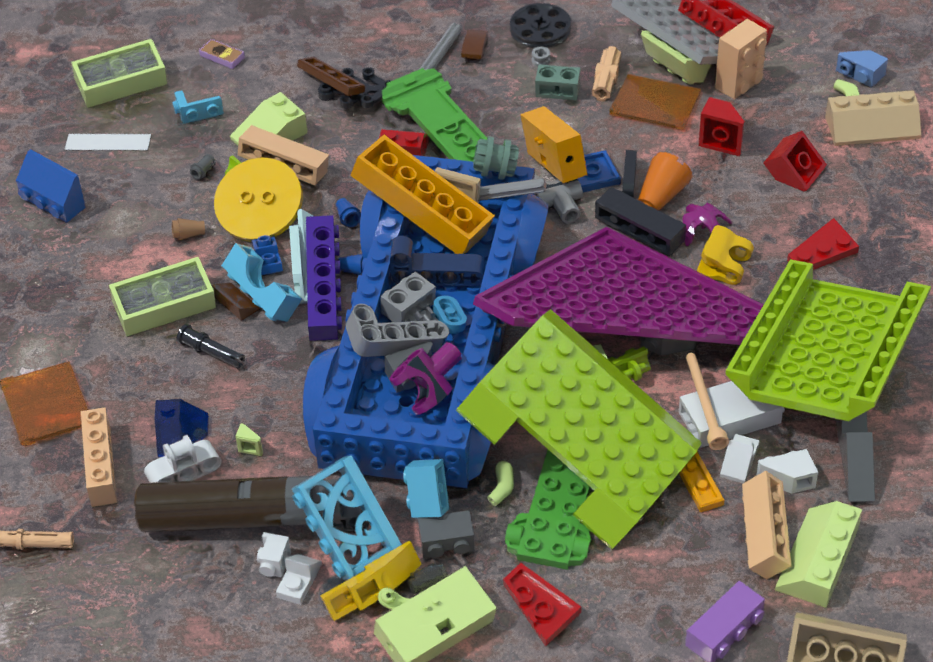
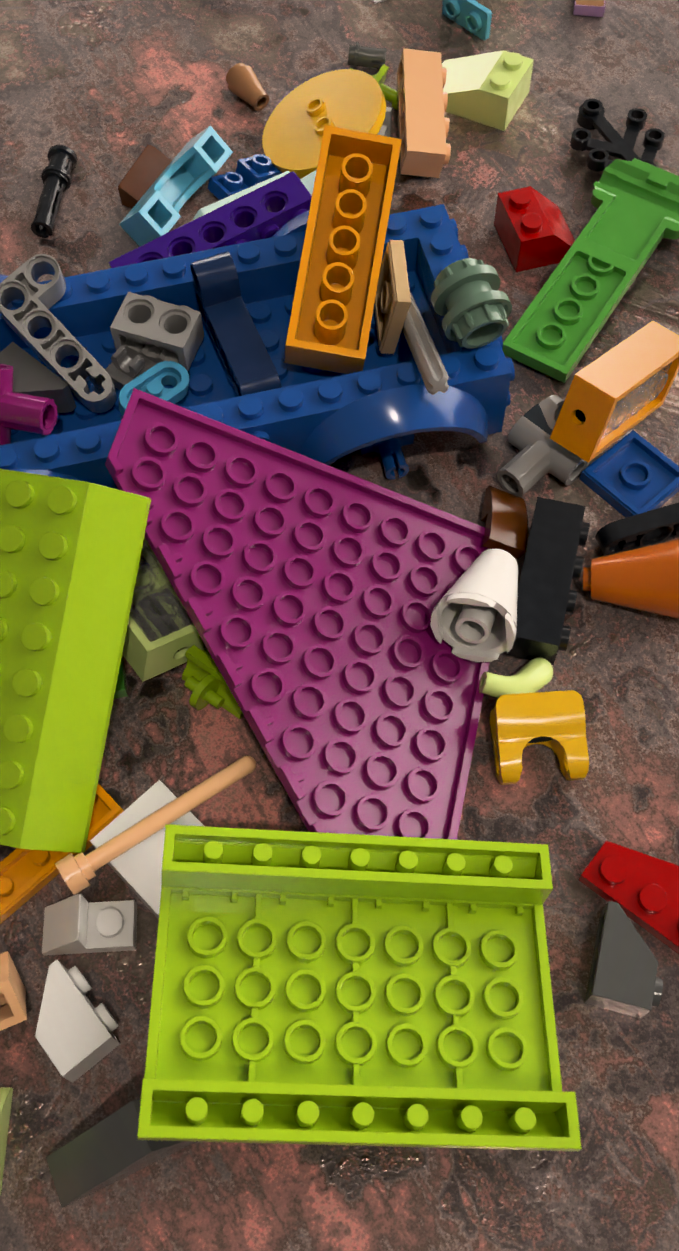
camera: 65 degrees right, 15 degrees up
brick [109,257,216,337] -> none
reddish brown tile [297,57,365,96] -> none
magenta animal [682,202,733,246] -> none
none -> white cone [430,549,518,662]
none -> yellowish green arm [479,658,553,698]
none -> reddish brown slope [481,485,528,559]
none -> dark grey slope [585,901,663,1019]

